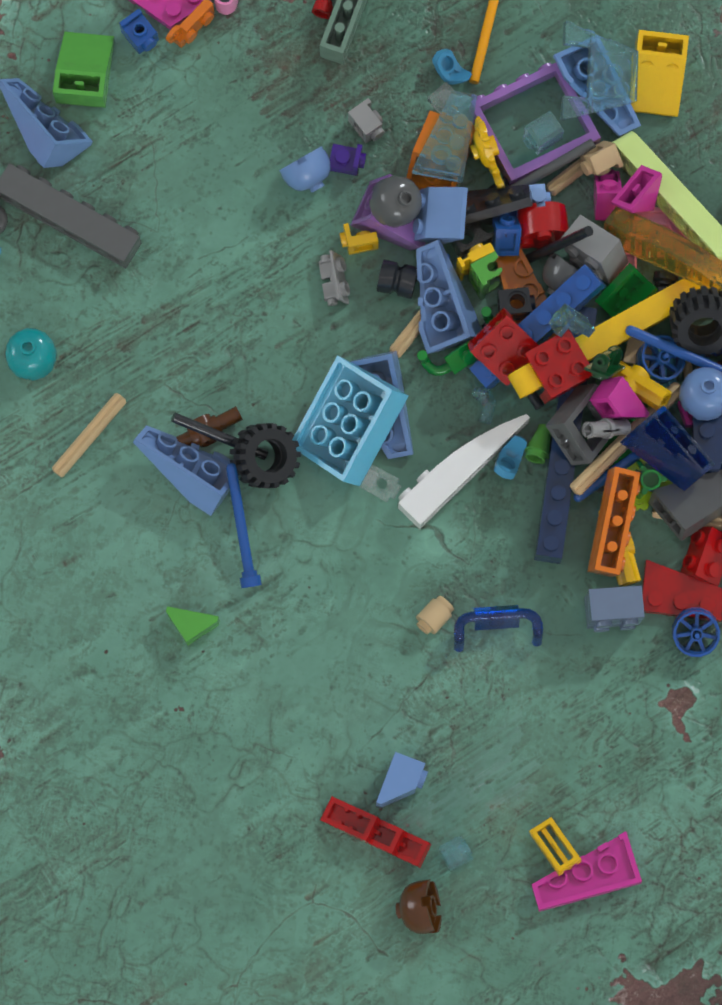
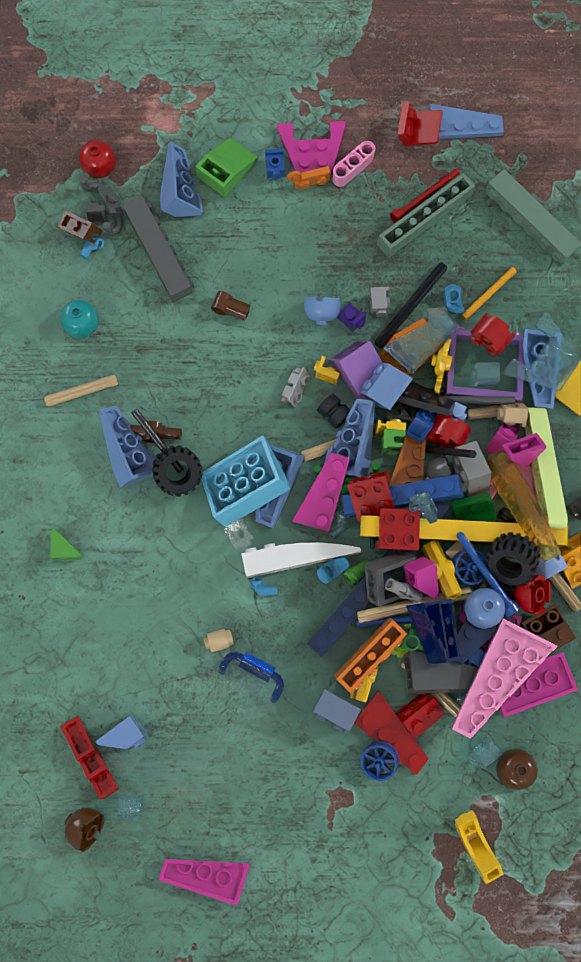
camera: 30 degrees right, 0 degrees up
blue piece [226,463,262,588] -> none
dark grey cylinder [369,176,422,228] -> none
black brick [497,287,536,320] -> none
yellow tile [529,817,581,876] -> none
dark green hinge [584,345,625,380] -> none
none -> reddish brown piece [211,291,251,321]
none -> dark azure arm [251,576,278,596]
none -> dark pink wing [292,452,350,532]
none -> black axle [375,262,447,348]
none -> red brick [470,313,515,357]

